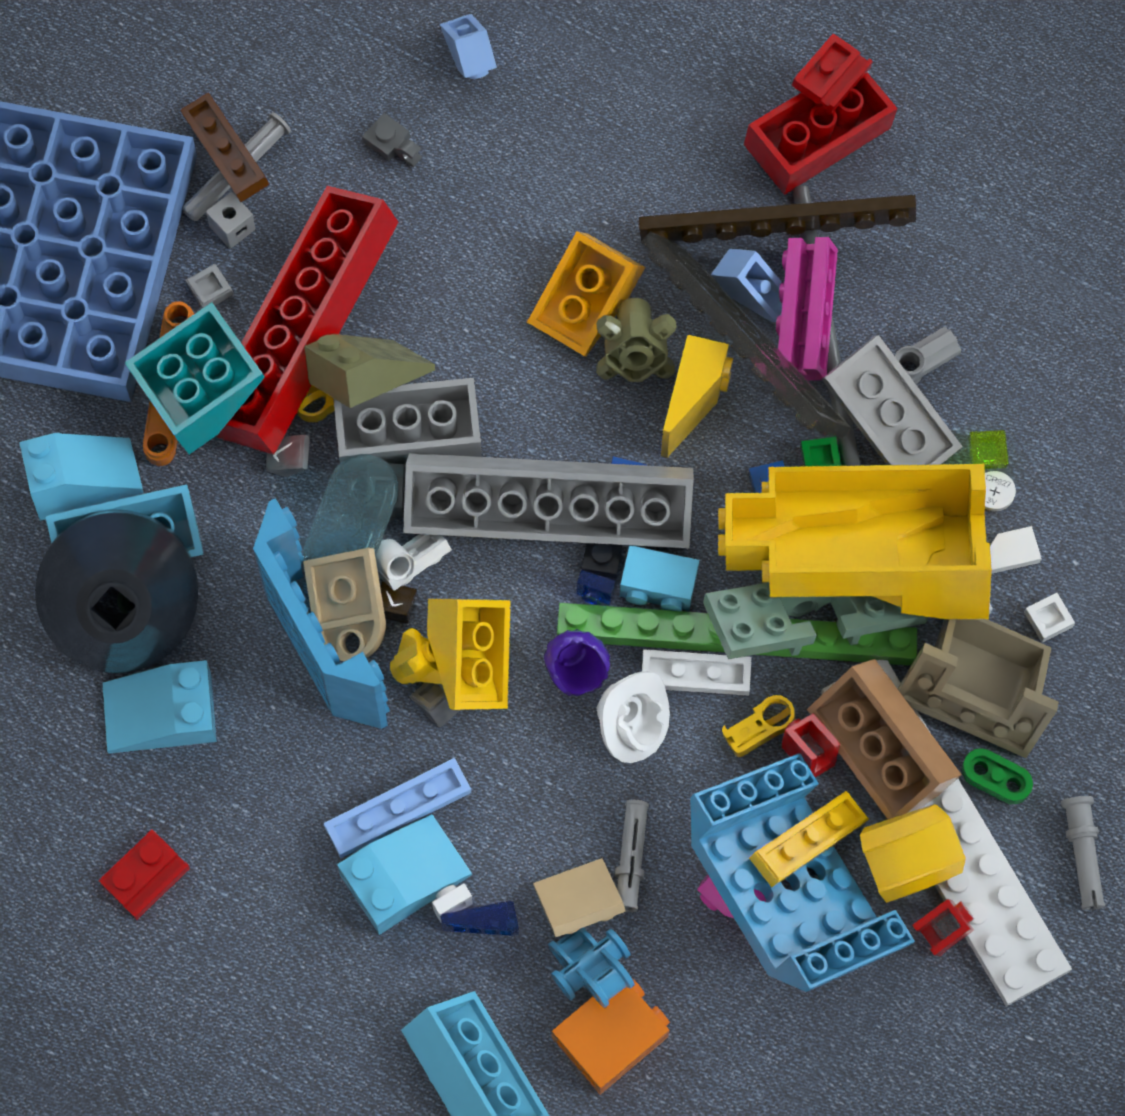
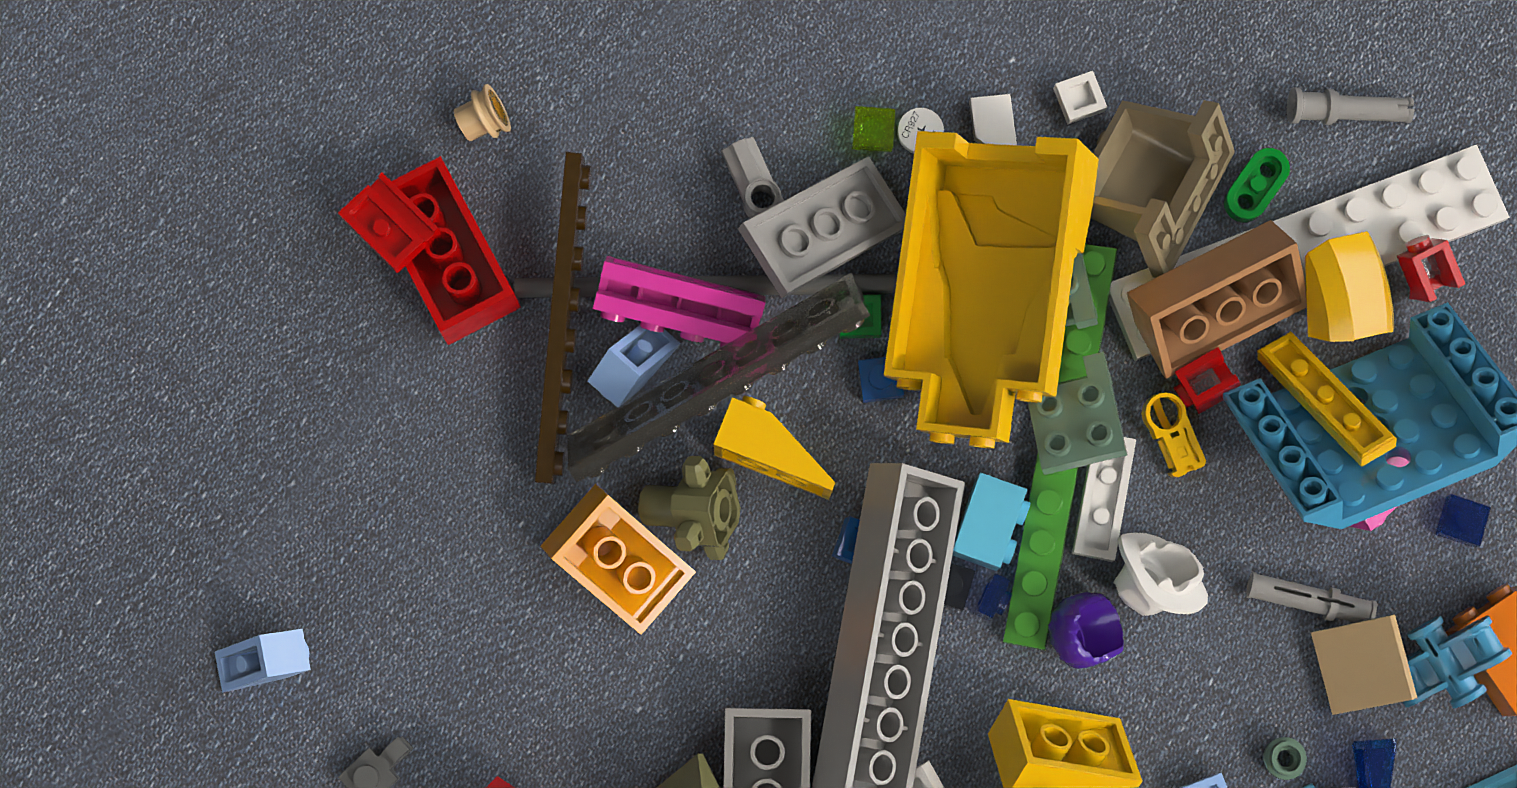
camera: 85 degrees left, 10 degrees up
none -> tan piece [454,84,511,141]
none -> sand green plate [1263,737,1307,780]
none -> clear blue plate [1435,494,1491,548]

